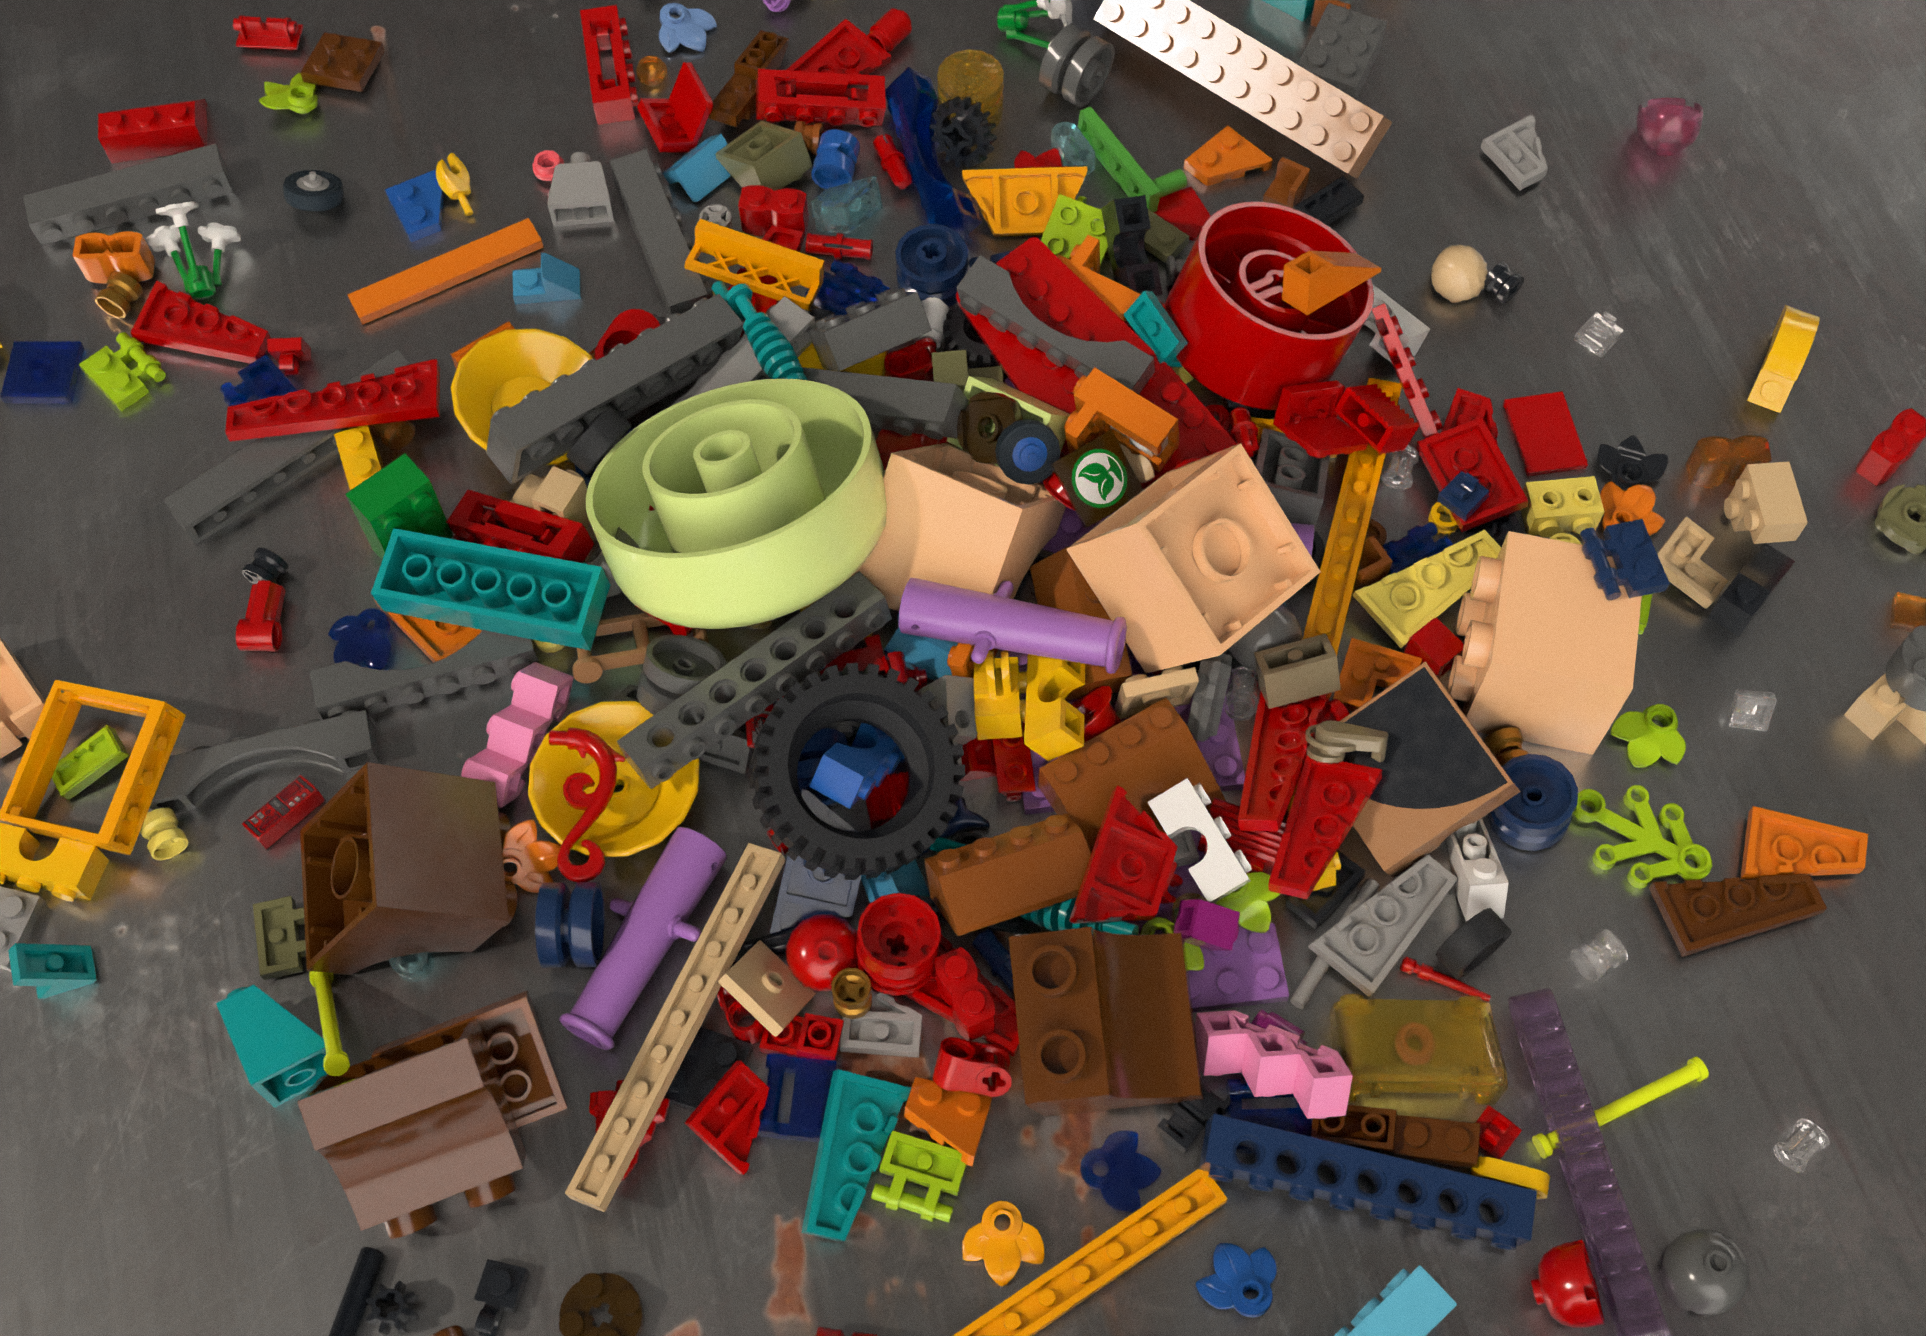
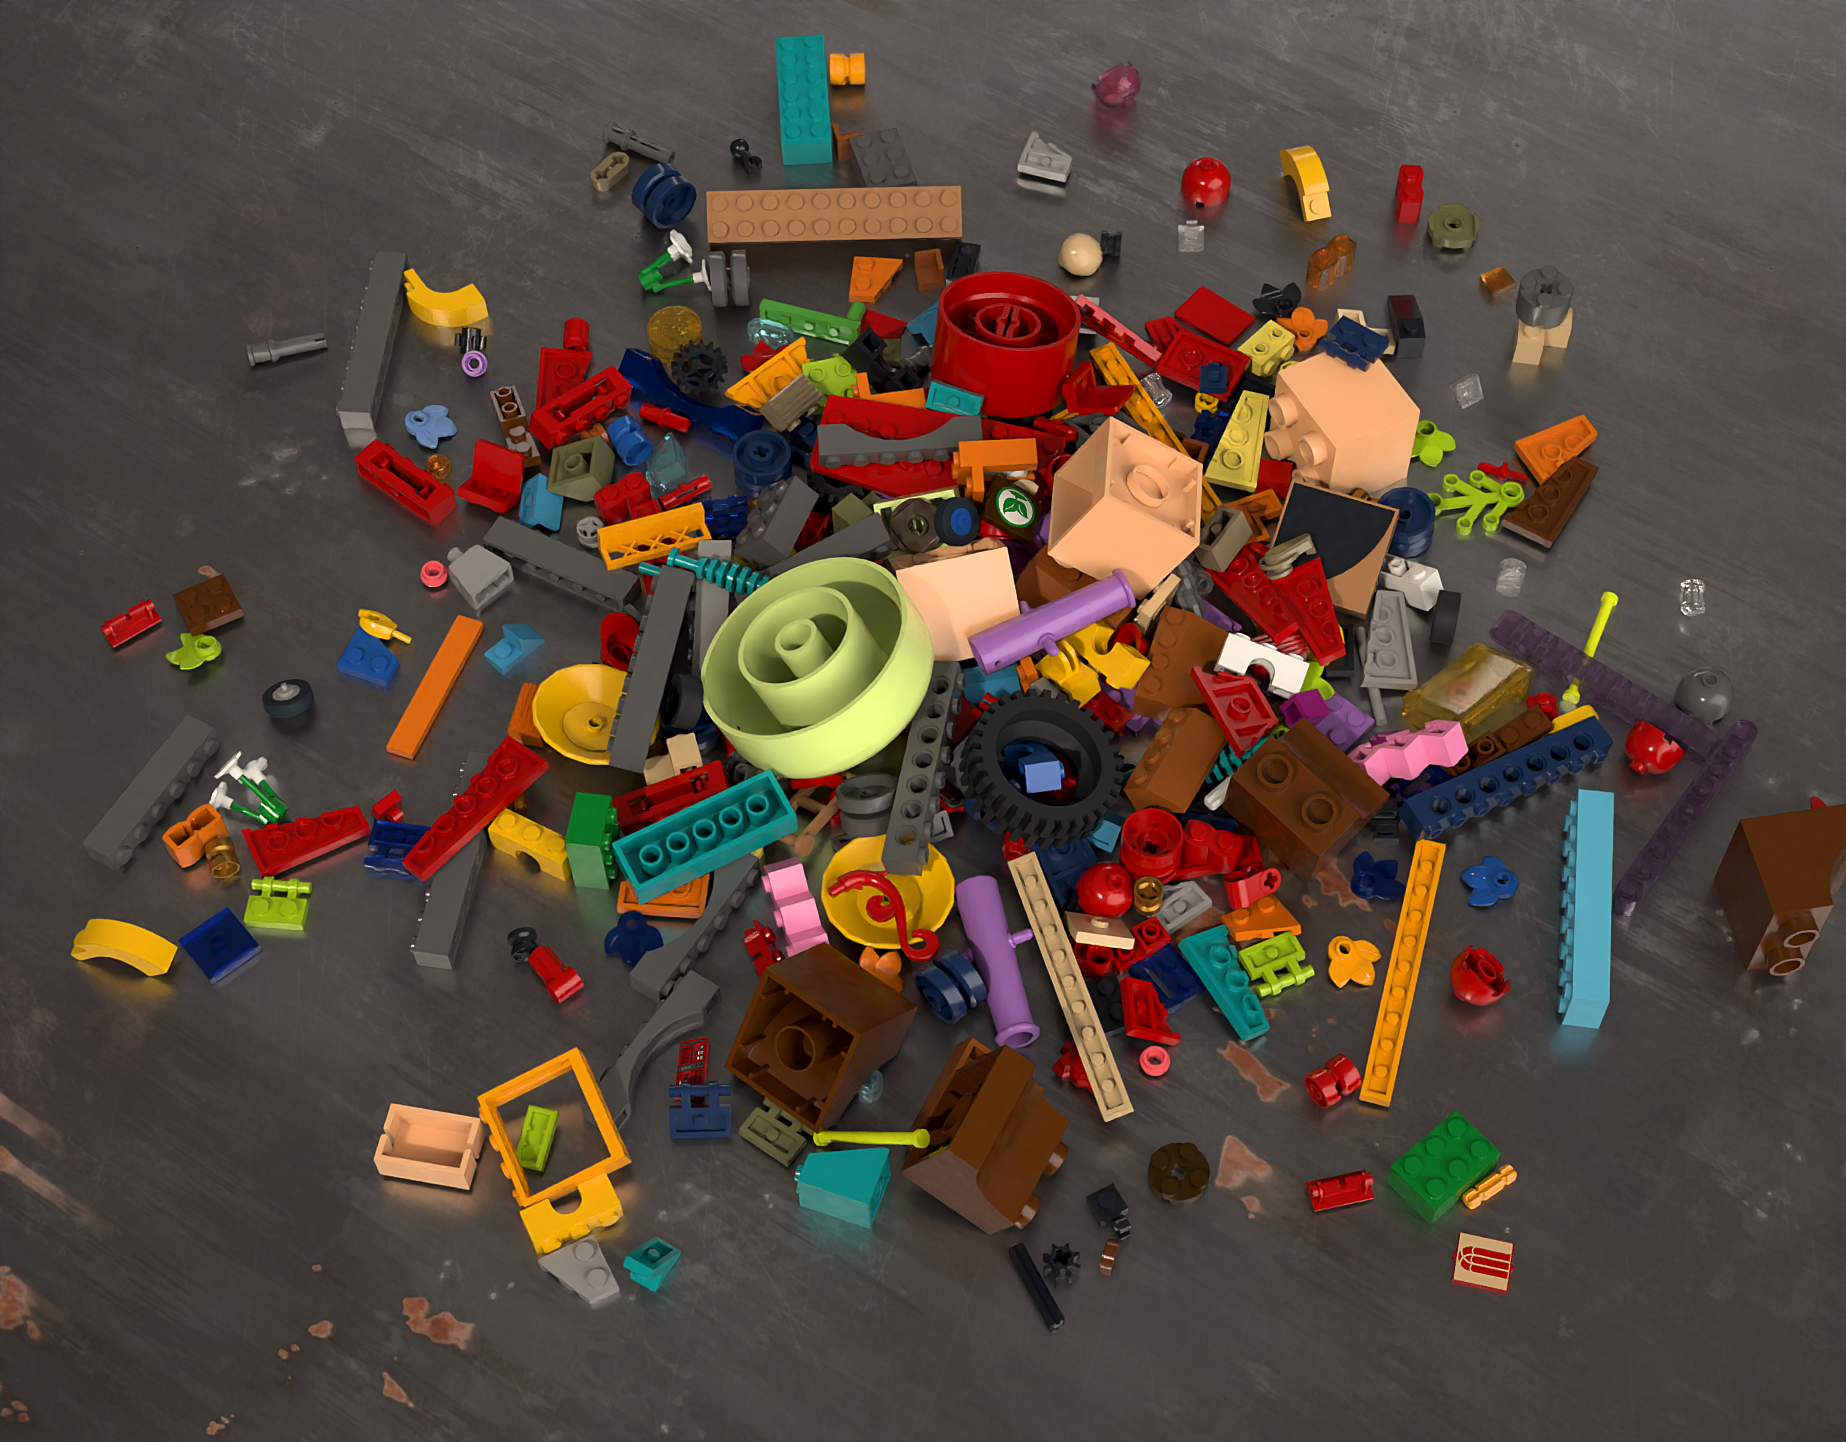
camera: 40 degrees left, 5 degrees down
red slope [98,99,207,163] -> none
light yellow wheel [140,808,189,860] -> none
orange slope [1282,251,1381,315] -> none
red brick [1334,384,1419,455] -> none
red piece [1400,956,1491,1002] -> none
tan brick [1724,461,1808,544] -> none
none -> dark blue plate [669,1081,732,1139]
none -> red hinge [743,920,786,979]
none -> dark tan brick [759,373,822,434]
none -> coral plate [1140,1046,1170,1076]
none -> red cylinder [1181,156,1231,207]
none -> red piece [1477,462,1528,482]

